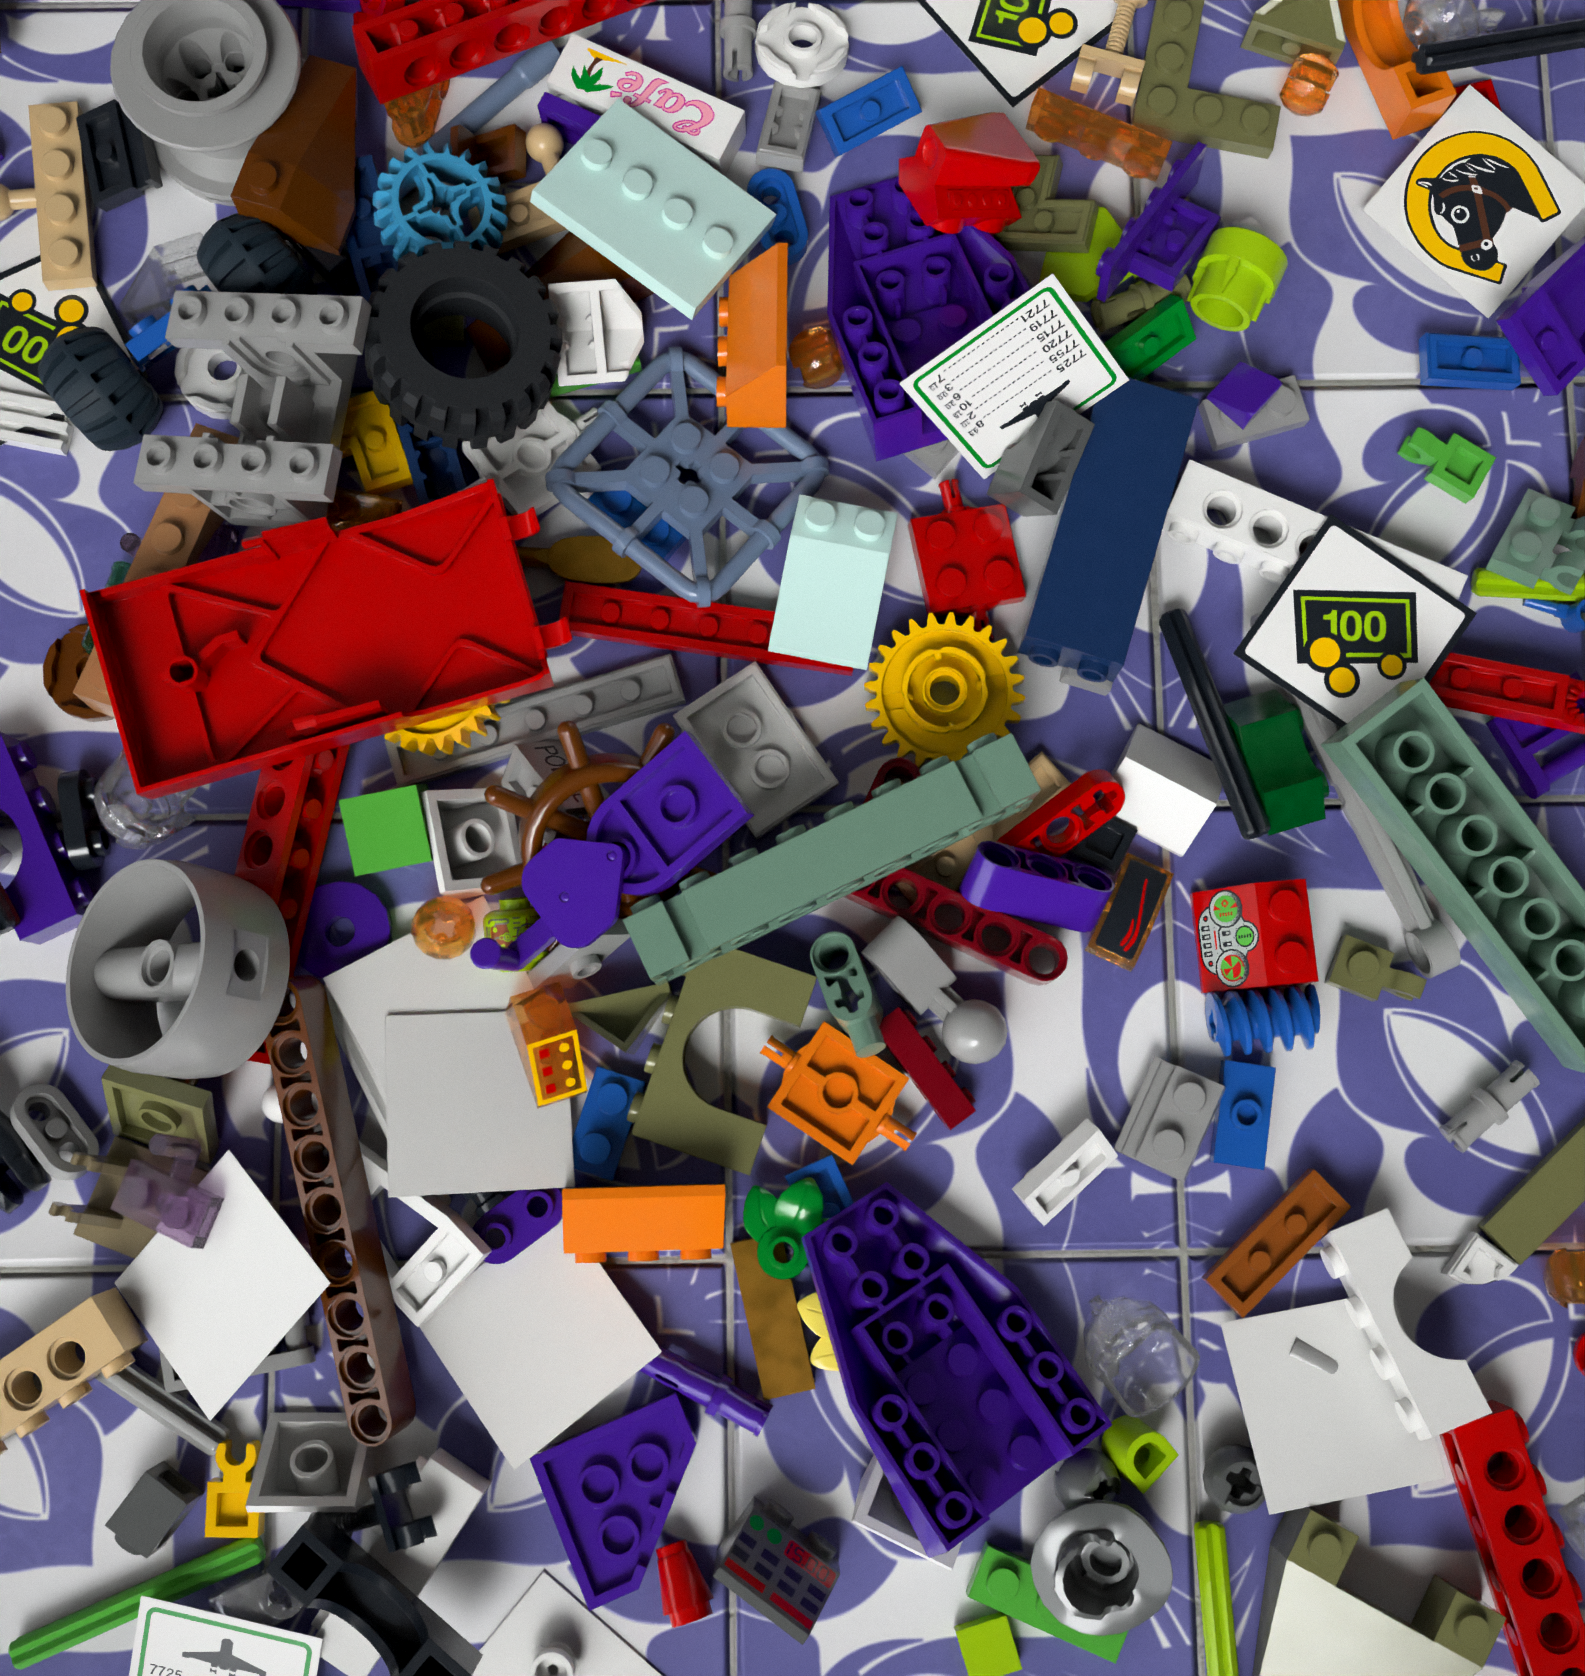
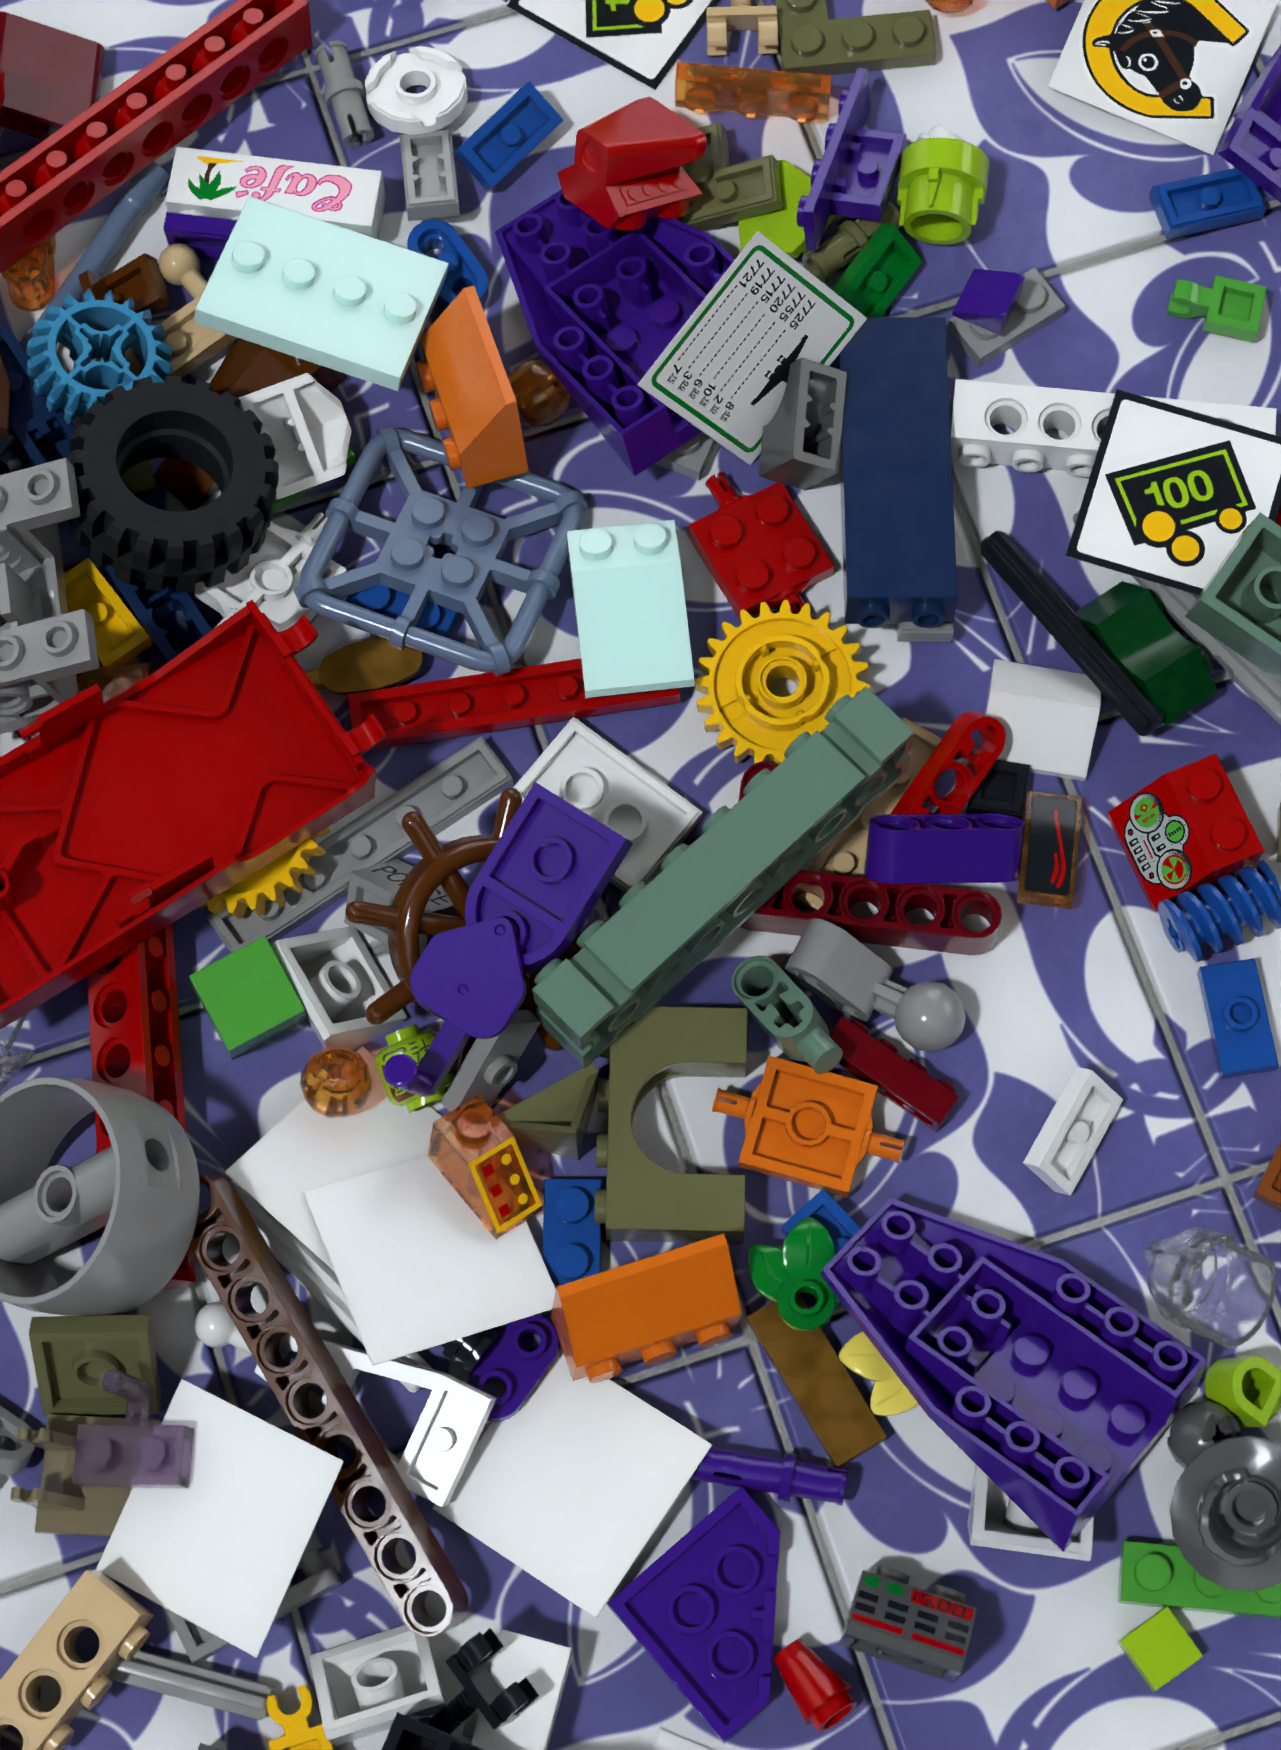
camera: 15 degrees left, 10 degrees down
dark purple tile [298,881,393,979] -> none
light grey plate [1114,1056,1226,1183] -> none

